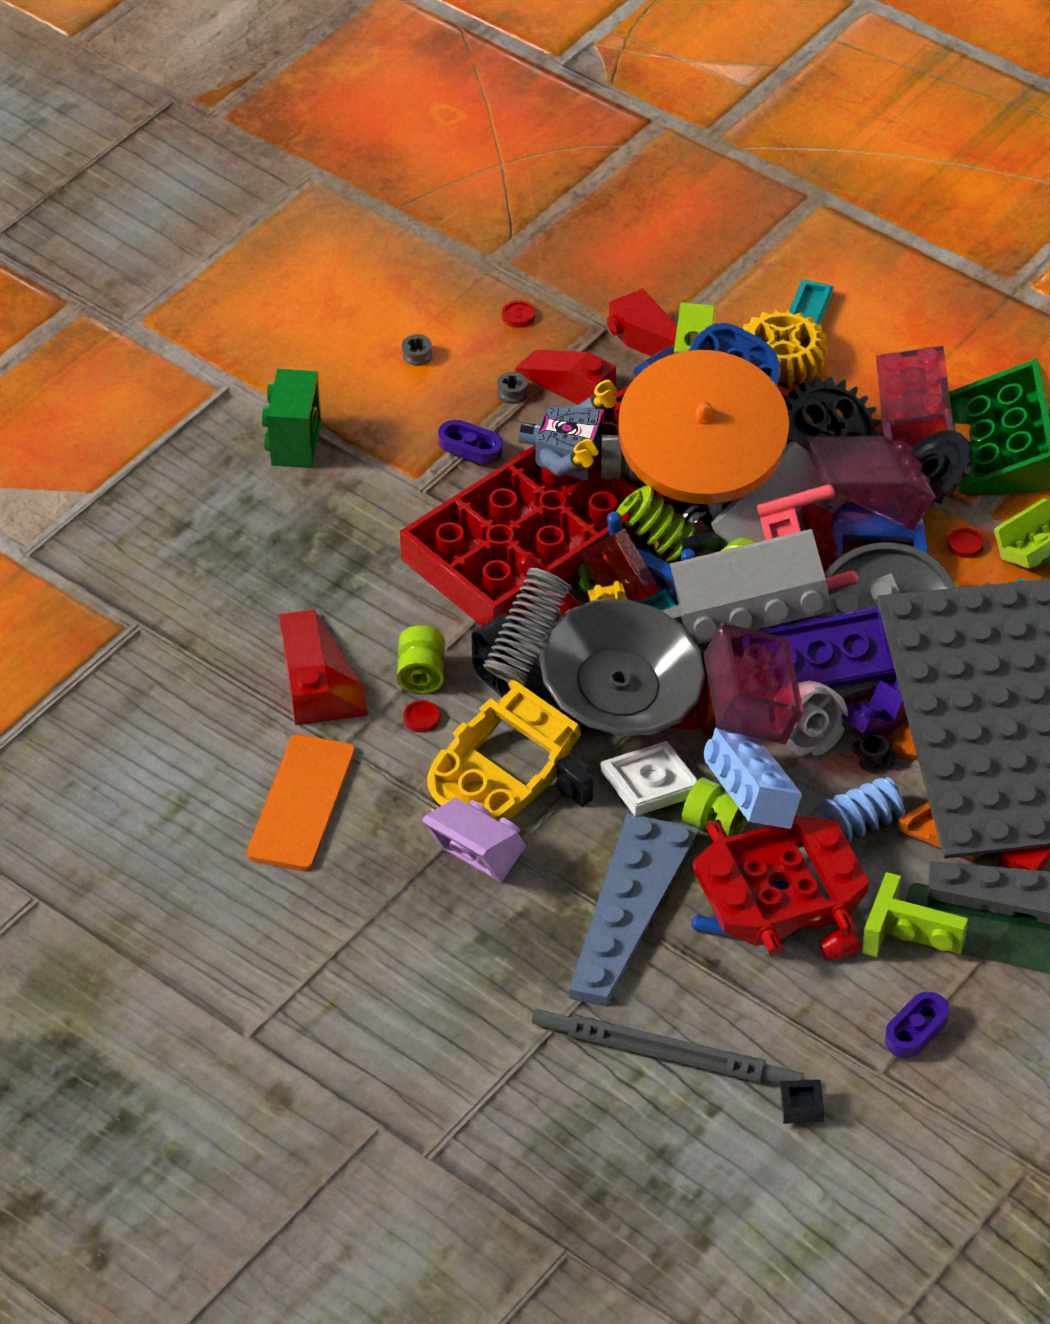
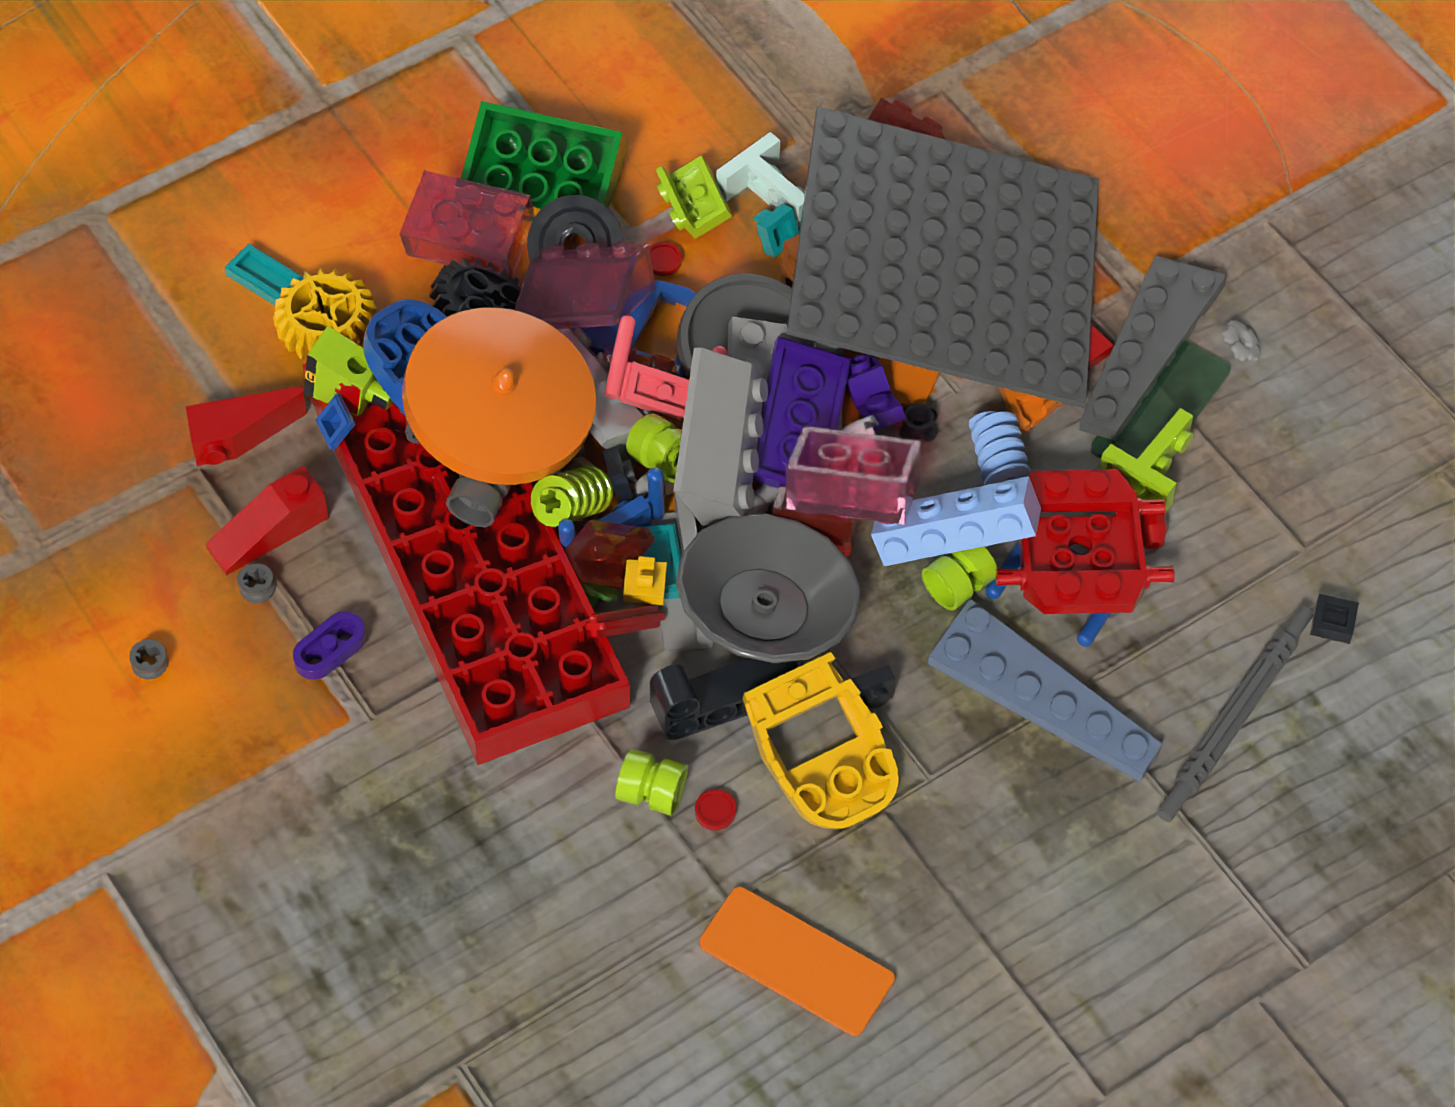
camera: 75 degrees left, 10 degrees up
green brick [262,369,322,468] -> none
red wedge [279,610,368,725] -> none
lavender slope [422,798,526,883] -> none
light grey piece [483,567,571,686] -> none
red piece [502,300,535,327] -> none
torso [519,380,617,480] -> none
white tile [601,741,698,816] -> none
dark purple plate [885,992,949,1058] -> none

